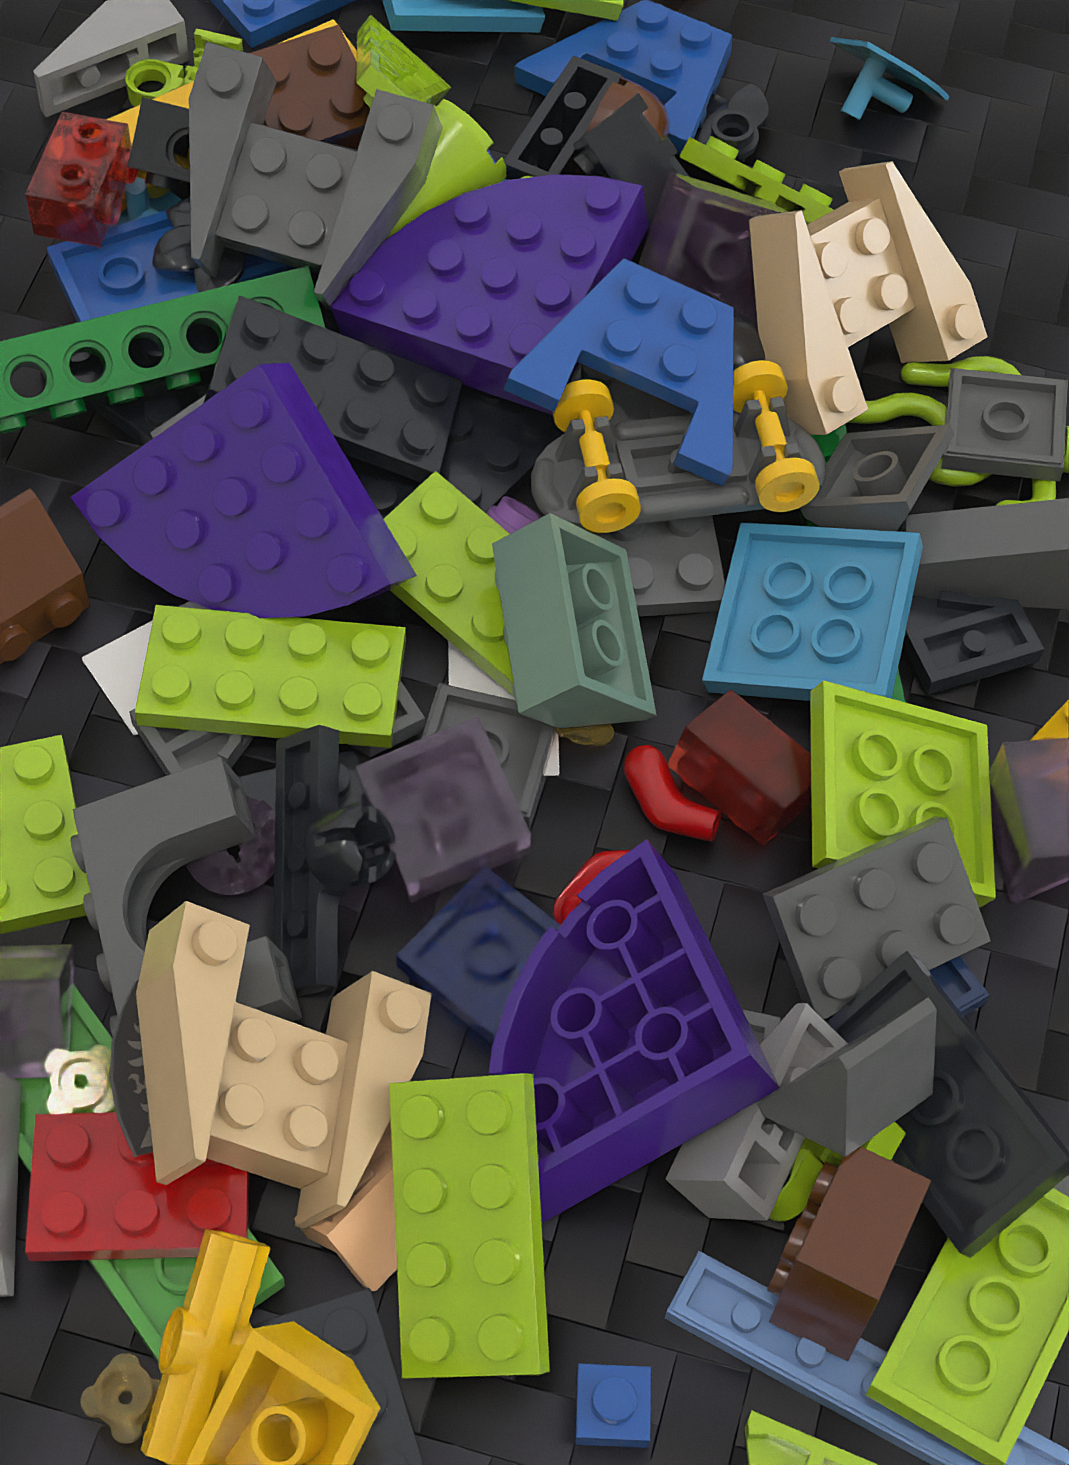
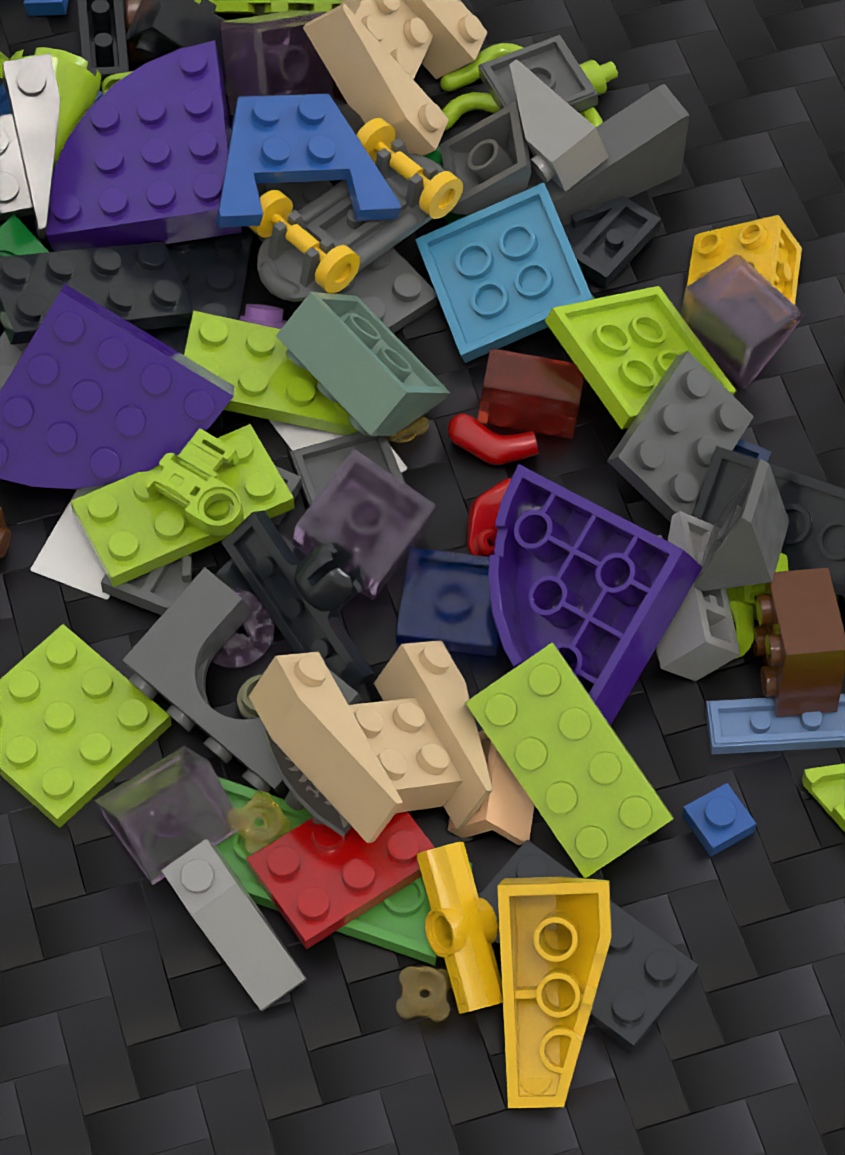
camera: 30 degrees left, 0 degrees up
none -> lime piece [145,428,244,536]
none -> light grey slope [509,59,609,192]

